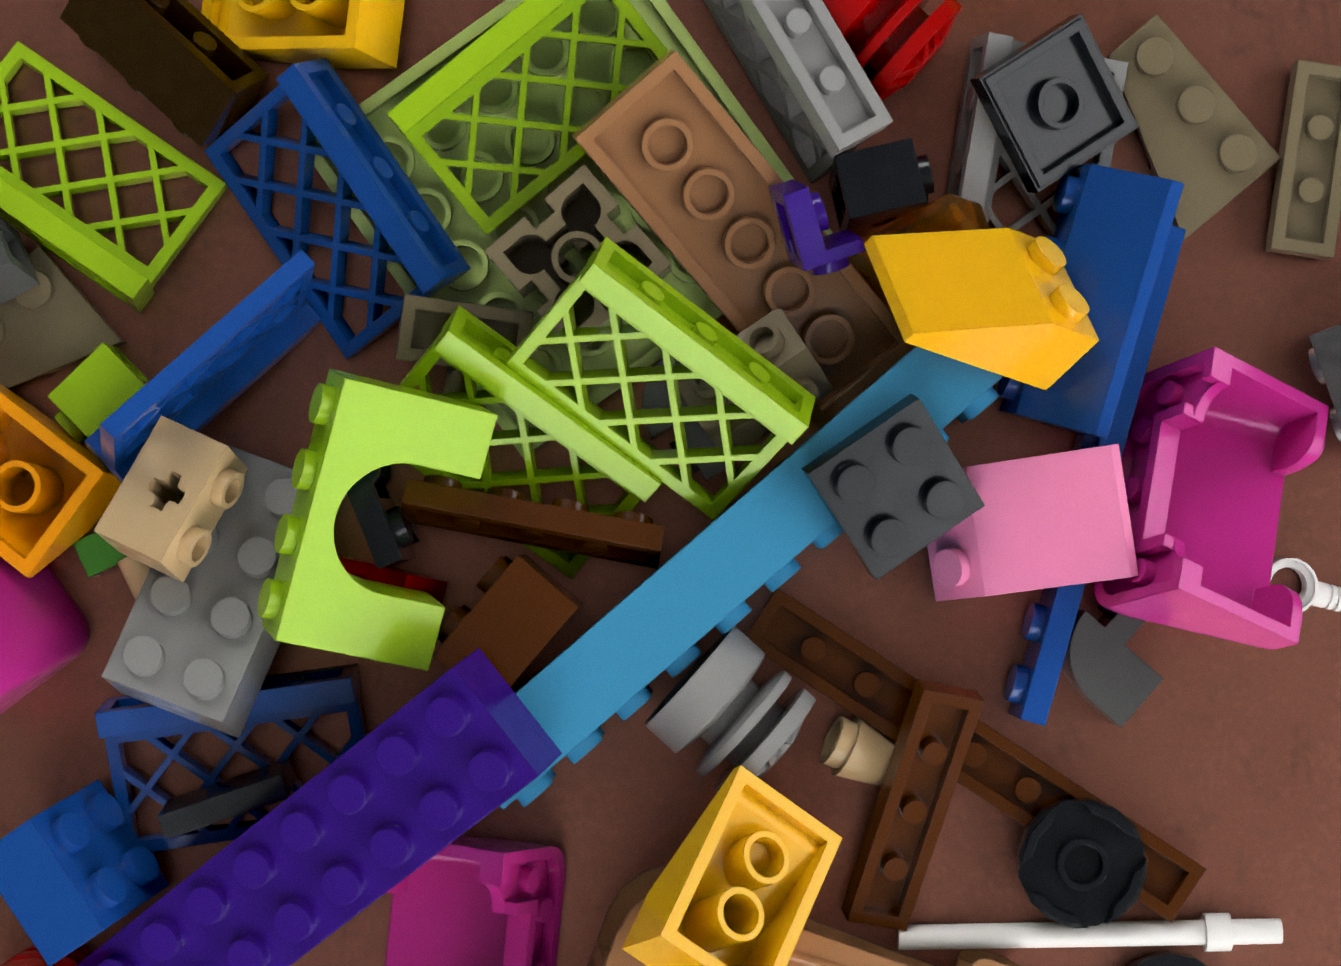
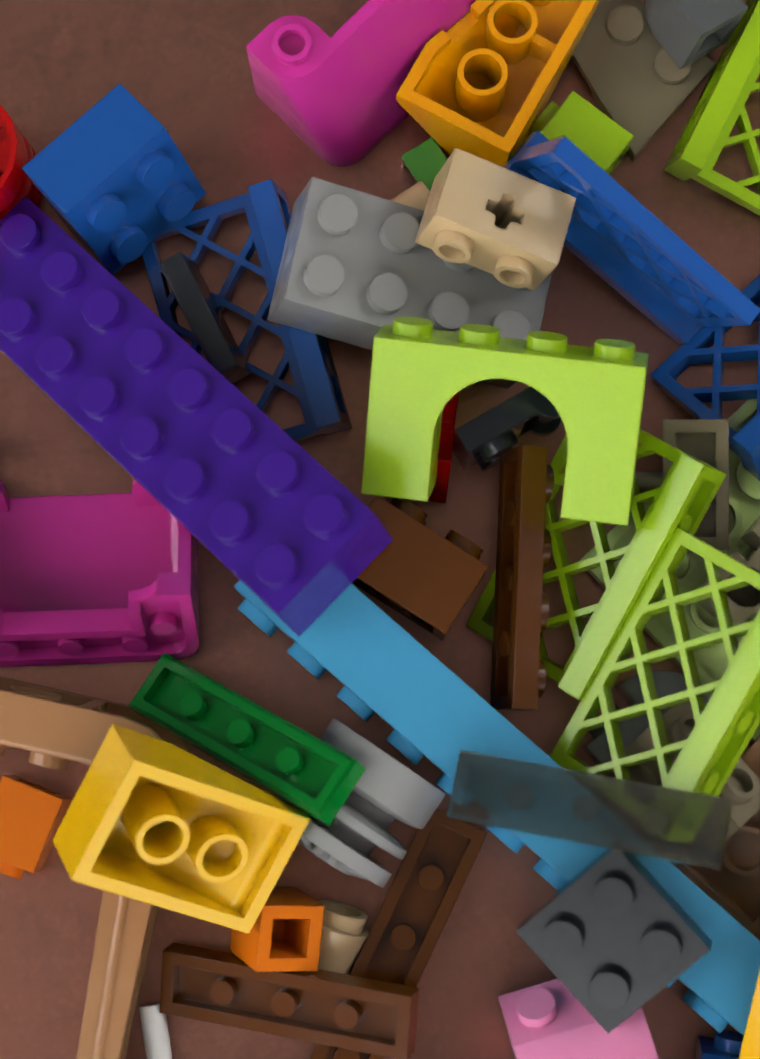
camera: 85 degrees right, 5 degrees down
none -> green tile [128,653,366,826]
none -> orange brick [229,887,324,972]
none -> clear smoke tile [447,750,733,871]

